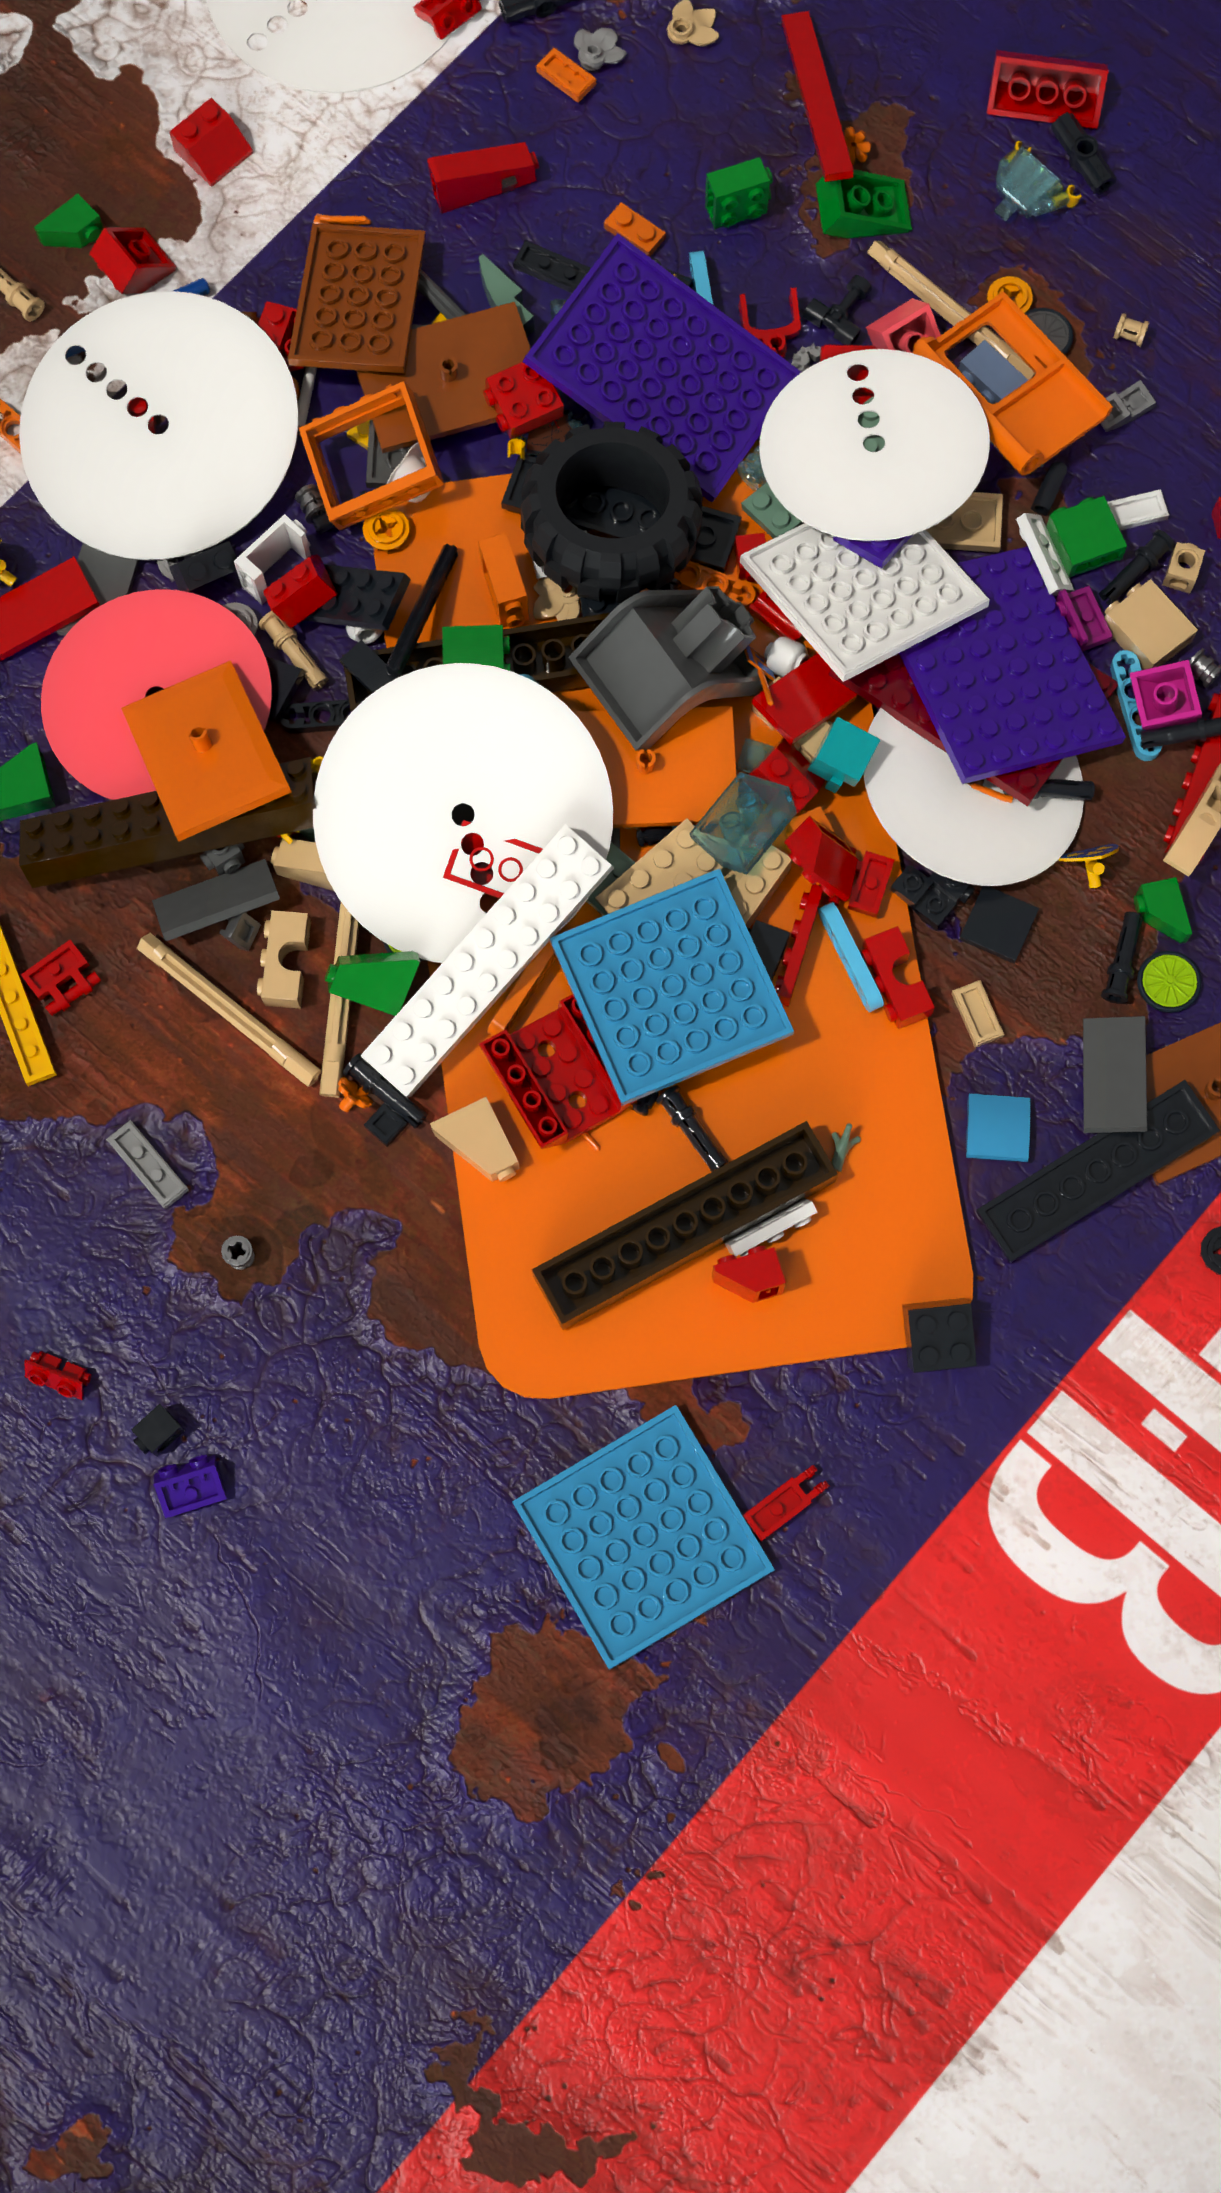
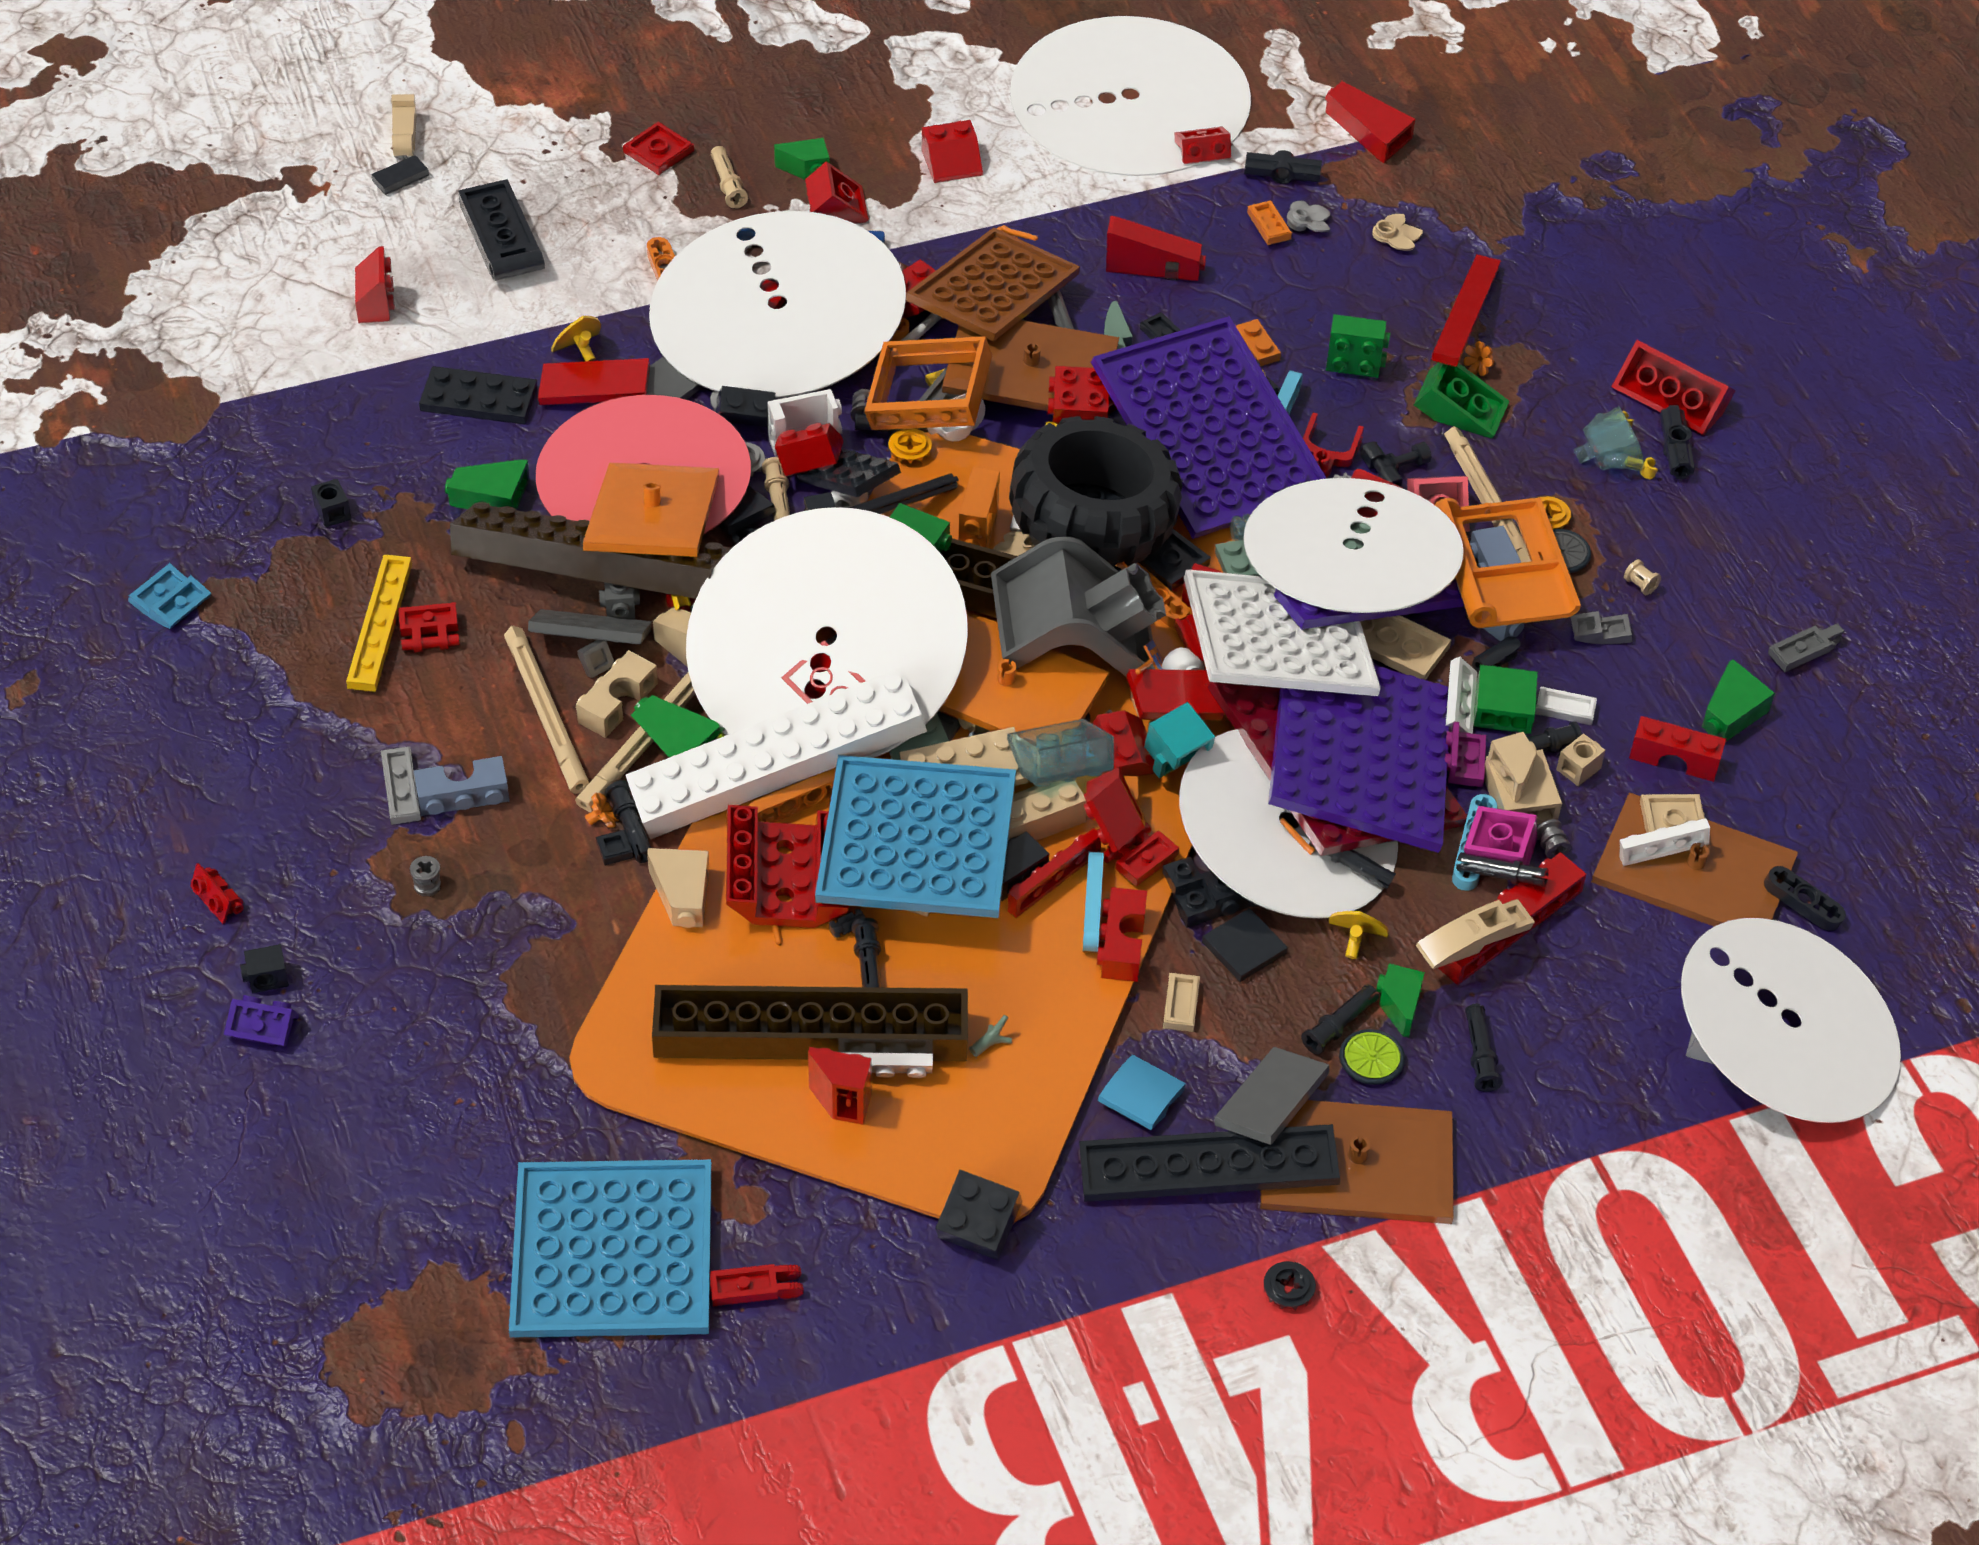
camera: 25 degrees right, 25 degrees down
none -> sand blue arch [414,756,509,816]
none -> tan slope [1488,732,1537,802]

